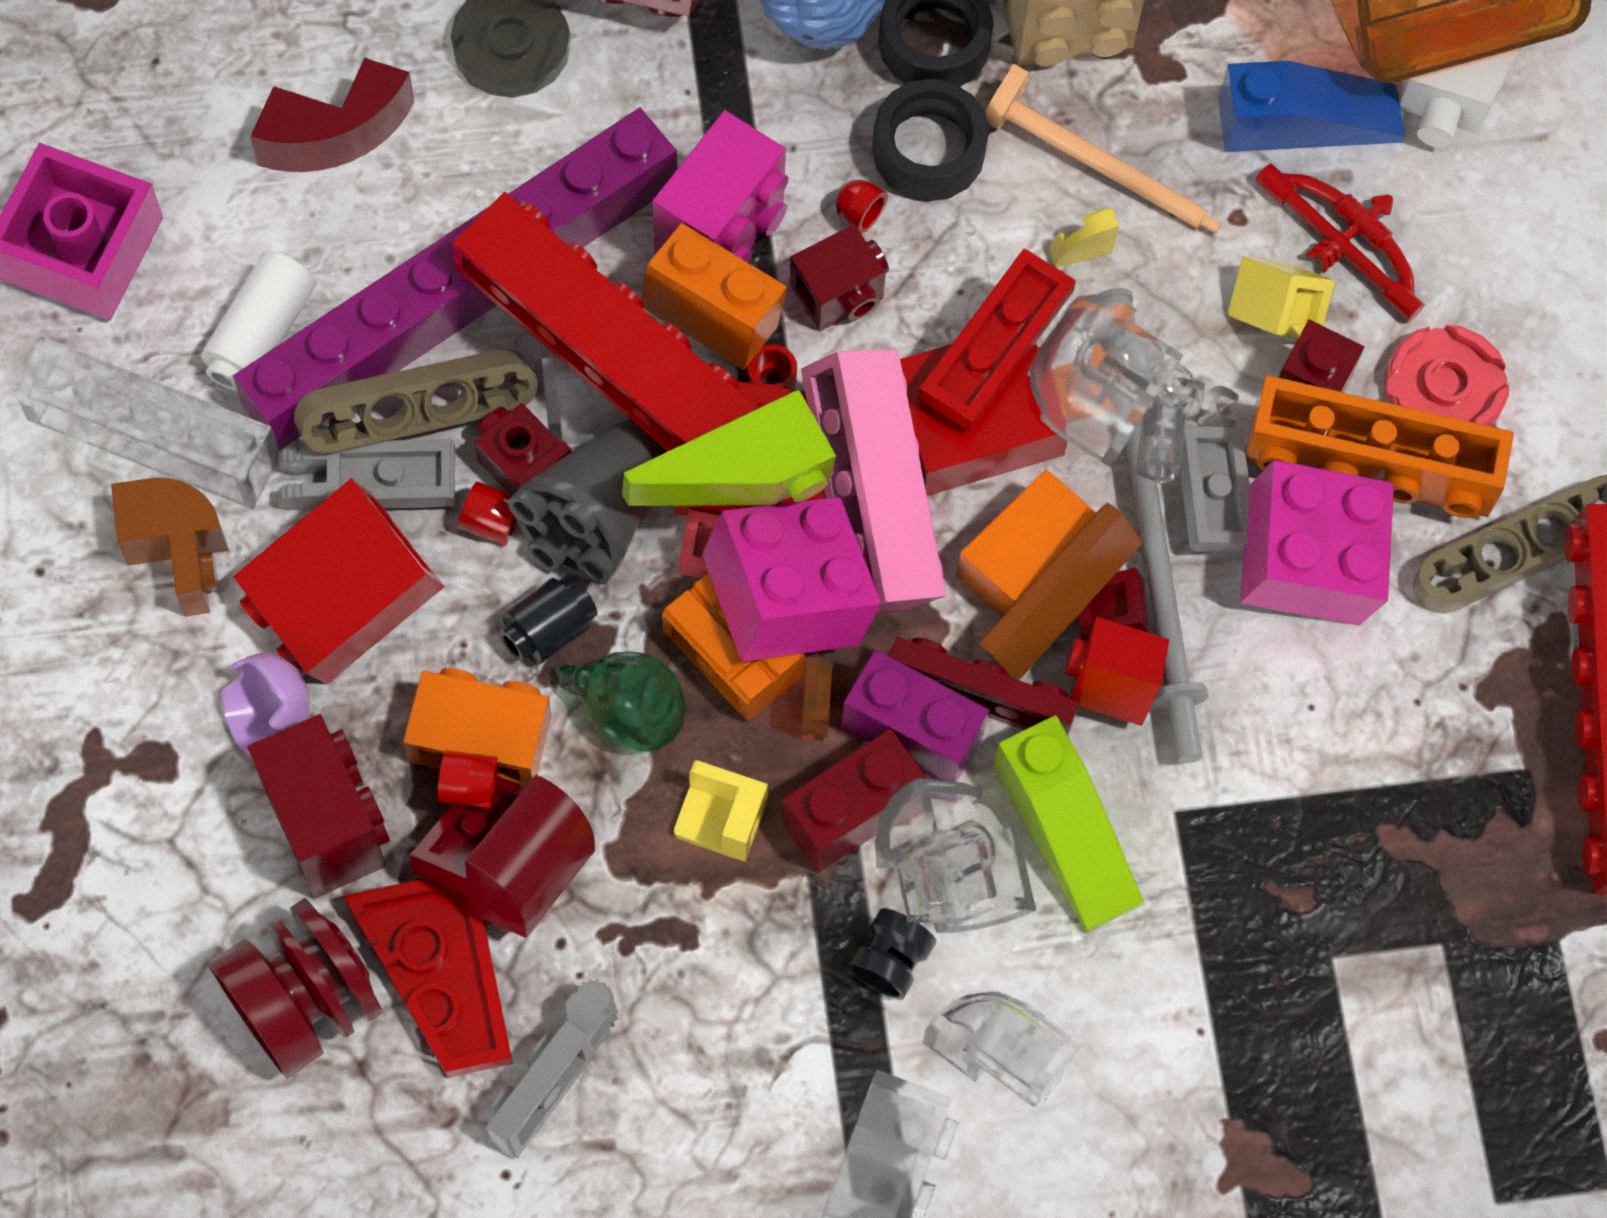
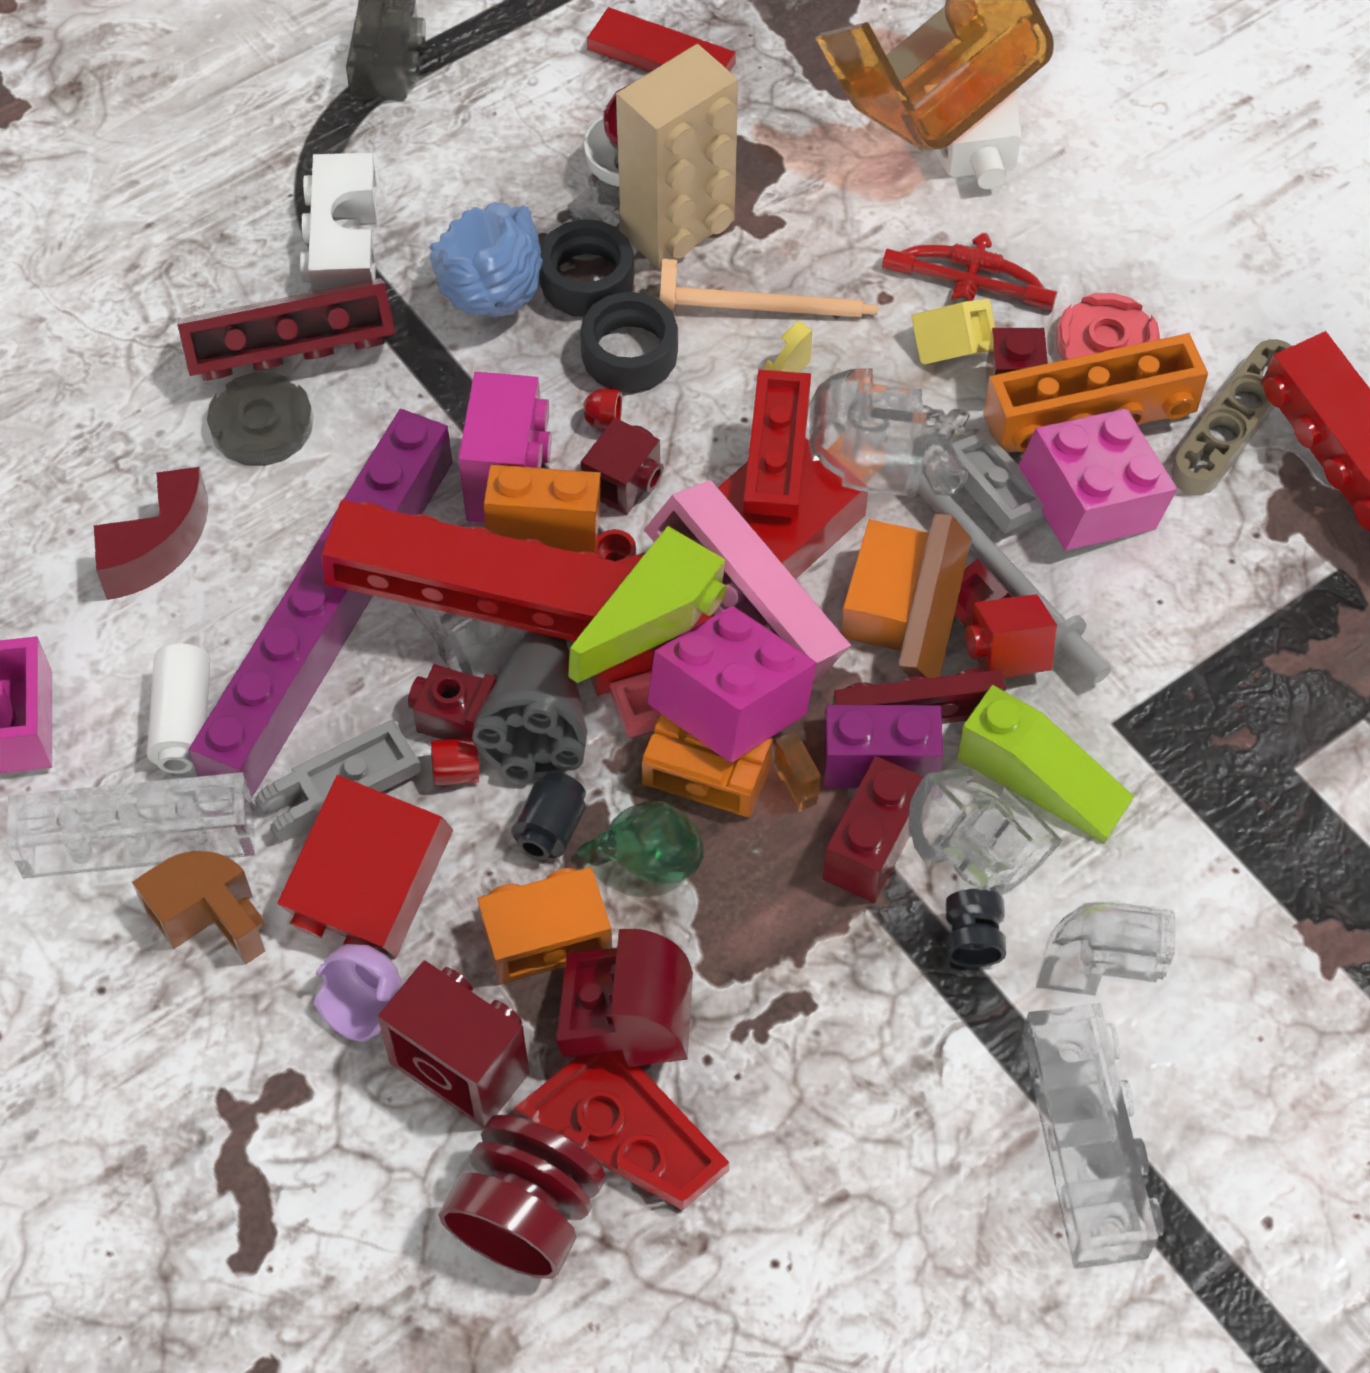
camera: 25 degrees left, 10 degrees down
dark tan beam [294,349,538,453] -> none
red hose [437,750,498,809] -> none
light grey hinge [485,979,618,1159] -> none
light yellow panel [674,760,768,862] -> none
blue slope [1218,61,1405,152] -> none

